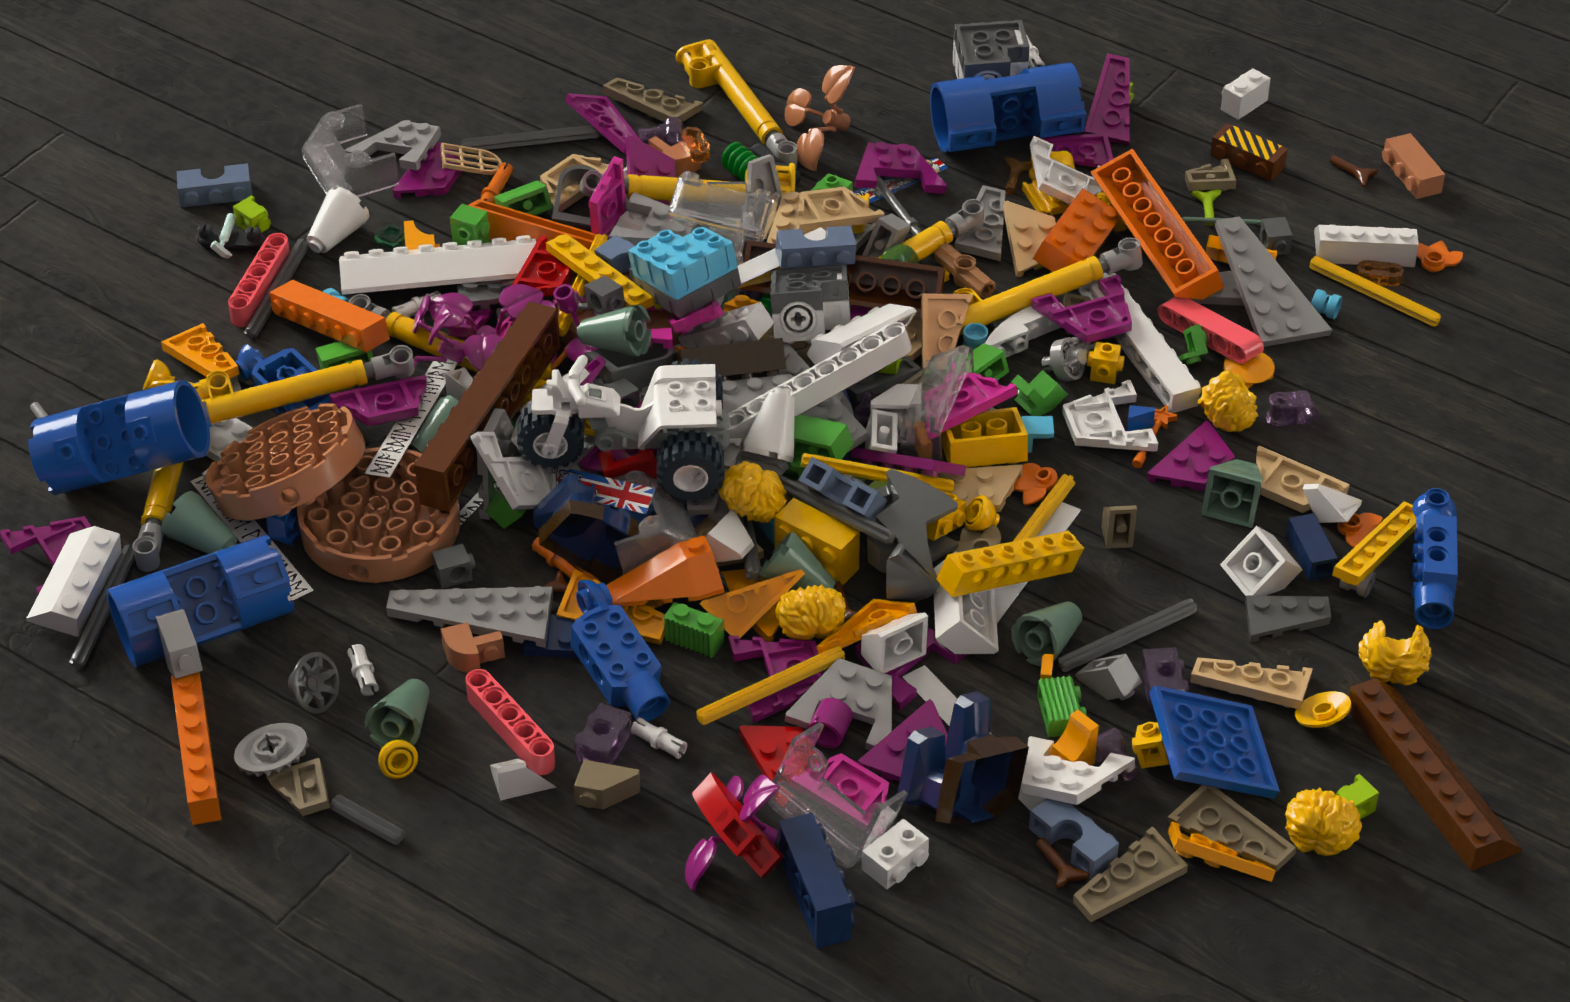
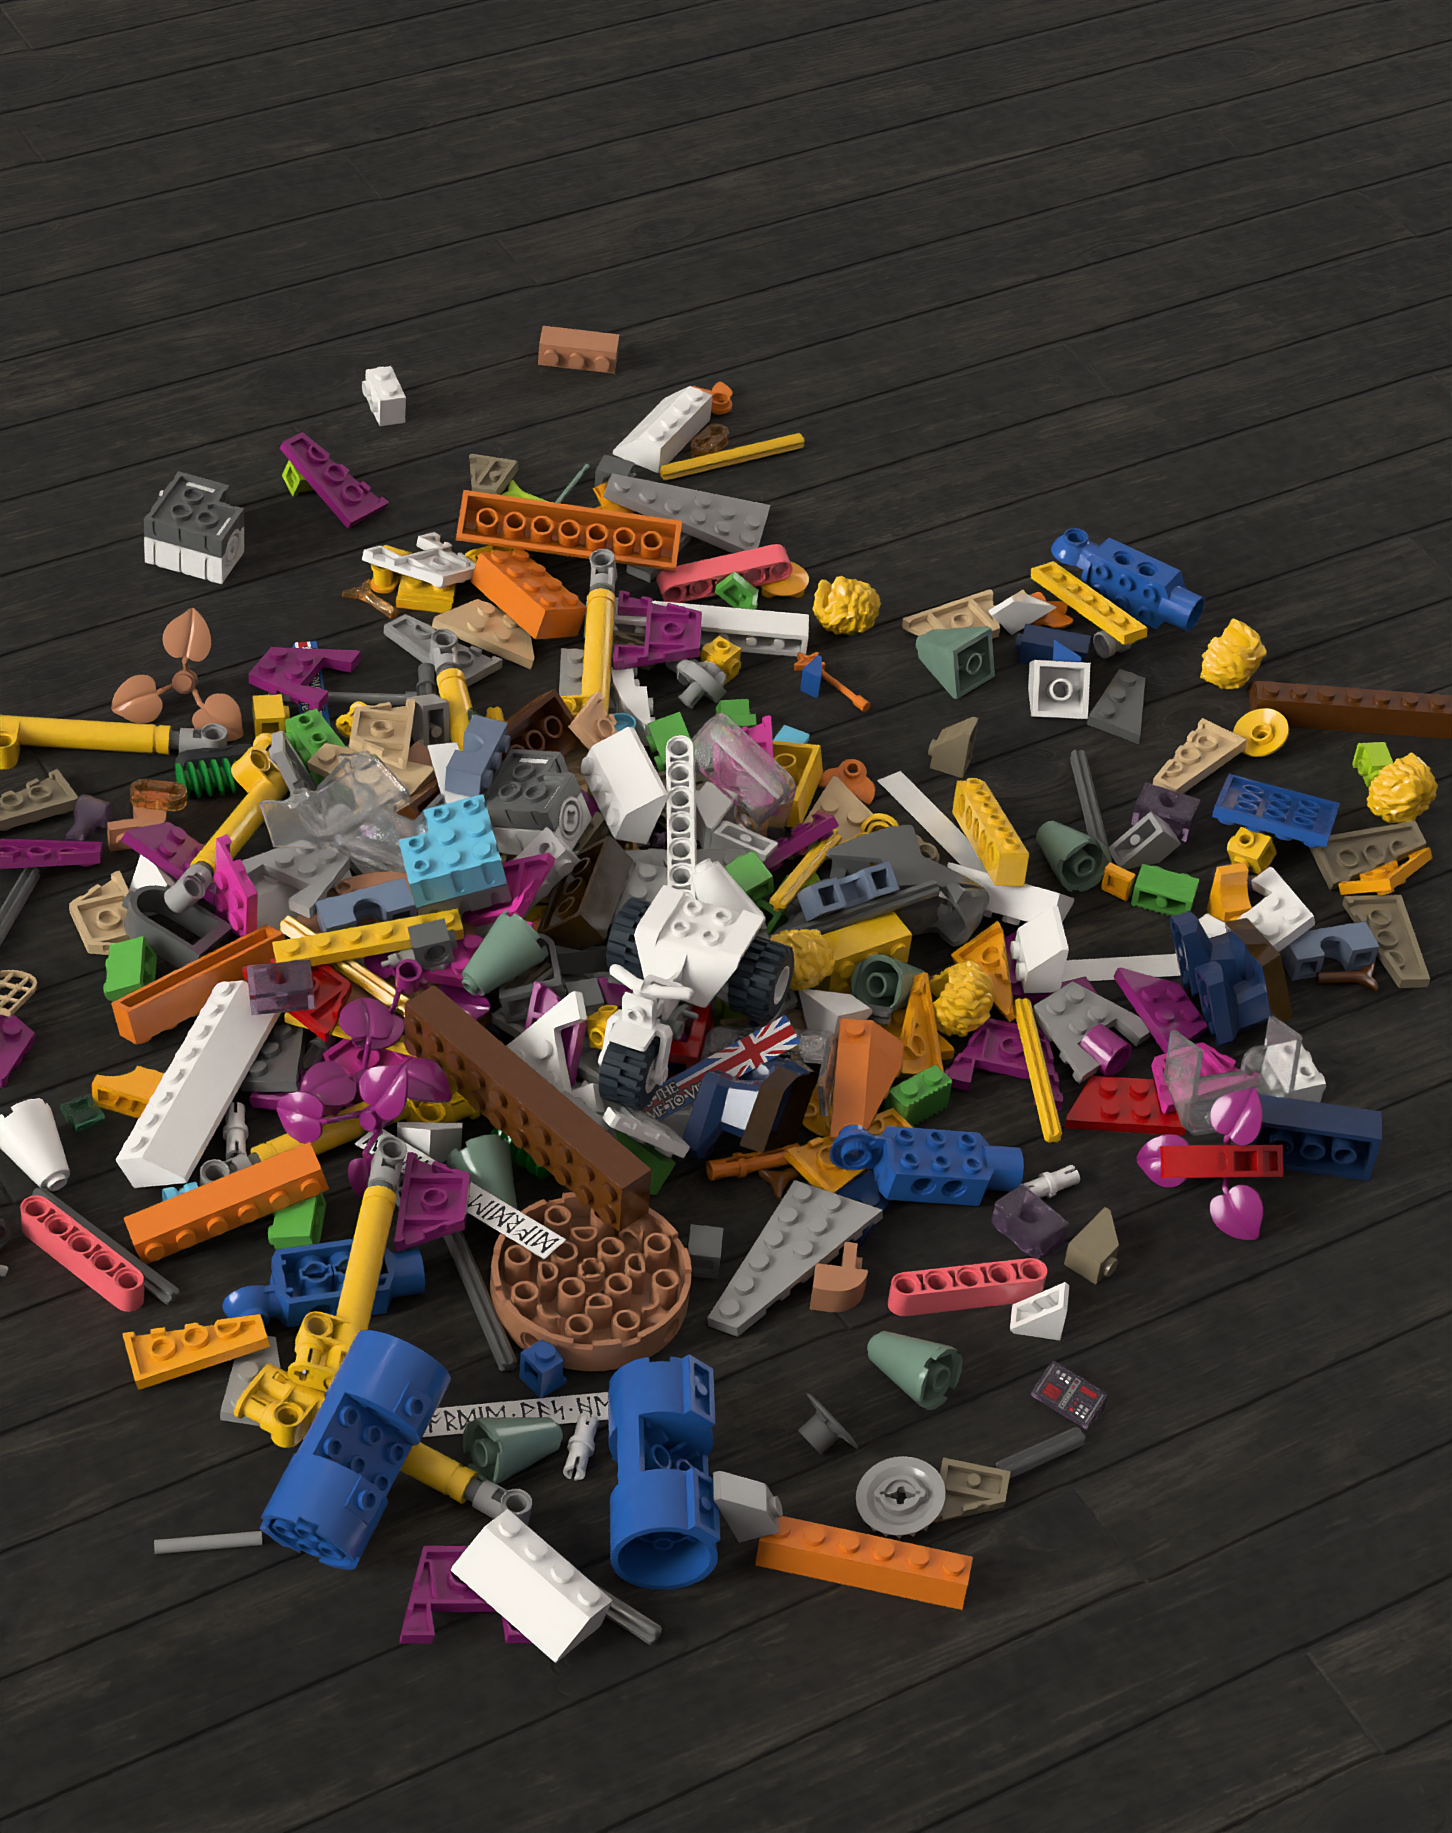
camera: 70 degrees left, 0 degrees up
yellow brick [143,359,175,390] -> none
nougat brick [205,403,365,520] -> none
white pin [347,644,379,696] -> none
yellow brick [378,740,418,779] -> none
bright green brick [450,204,491,246] -> none
orange pin [480,162,513,204] -> none
blue cylinder [930,62,1087,152] -> none
medium nougat piece [934,243,996,299] -> none
yellow axle [1012,474,1075,542] -> none
magenta wing [1038,133,1114,167] -> none
white wing [1062,380,1158,451] -> none
magenta wing [1147,421,1235,491] -> none
reddish brown brick [1210,123,1288,181] -> none
clear purple piece [1266,390,1319,426] -> none
medium azure wheel [1311,289,1342,320] -> none
reddish brown piece [1330,155,1378,187] -> none
none -> brick [246,959,315,1015]
none -> yellow brick [253,694,290,738]
none -> slope [1031,1361,1108,1430]
none -> blue slope [1053,640,1081,662]

